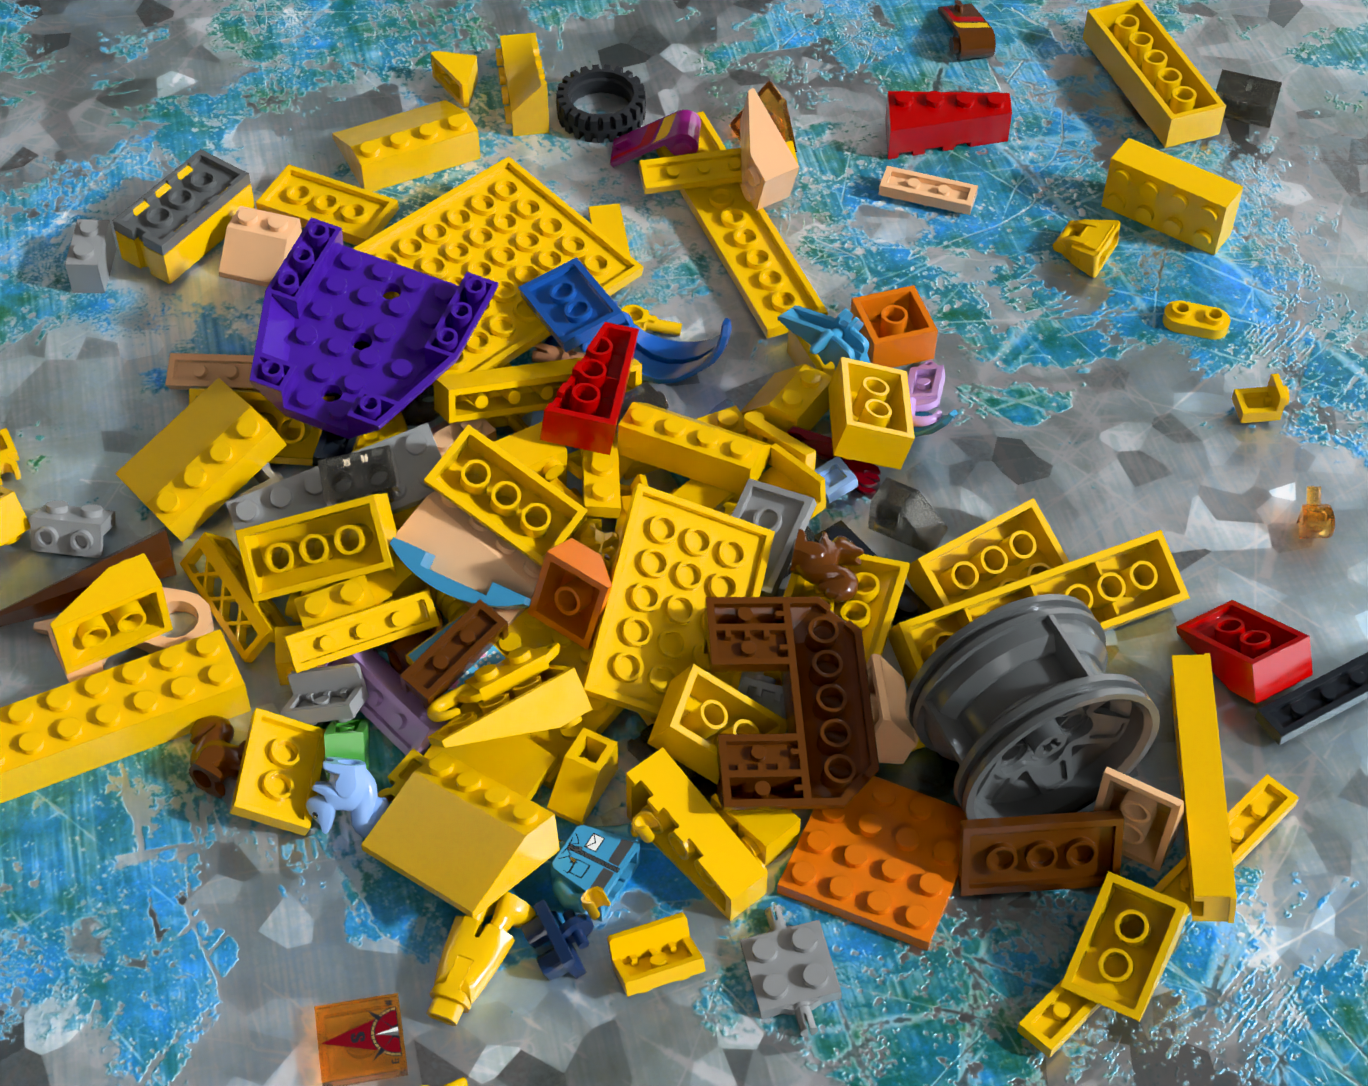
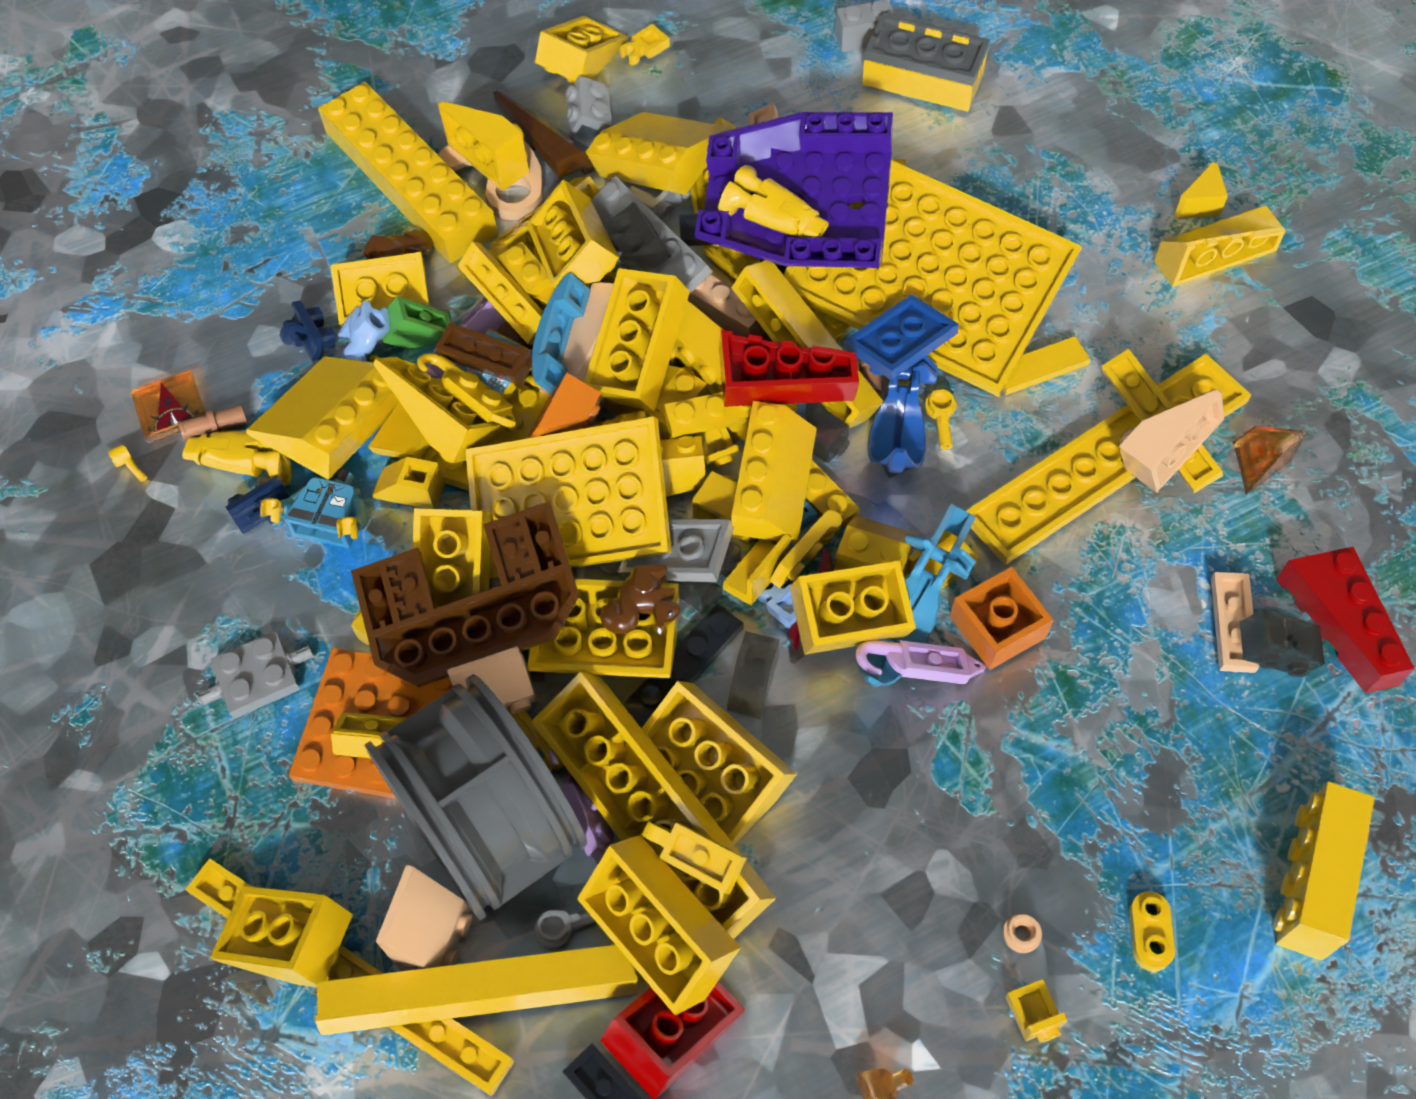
camera: 80 degrees right, 10 degrees up
light nougat slope [219,206,302,287] -> none
yellow plate [256,164,399,245] -> none
light grey bracket [280,663,369,725] -> none
yellow slope [332,100,480,192] -> none
black tyre [556,64,646,143] -> none
yellow bracket [607,912,706,997] -> none
magenta door [610,110,701,168] -> none
yellow wedge [626,747,768,921] -> none
reddish brown plate [958,810,1124,896] -> none
yellow piece [1053,219,1120,278] -> none
none -> nougat pin [178,404,248,441]
none -> dark blue hips [279,300,336,361]
none -> yellow slope [331,712,407,758]
none -> yellow brick [577,835,741,1015]
none -> yellow plate [642,821,747,894]
none -> yellow piece [718,165,829,237]
none -> light nougat plate [1003,914,1042,953]
none -> clear smoke brick [1240,608,1325,677]

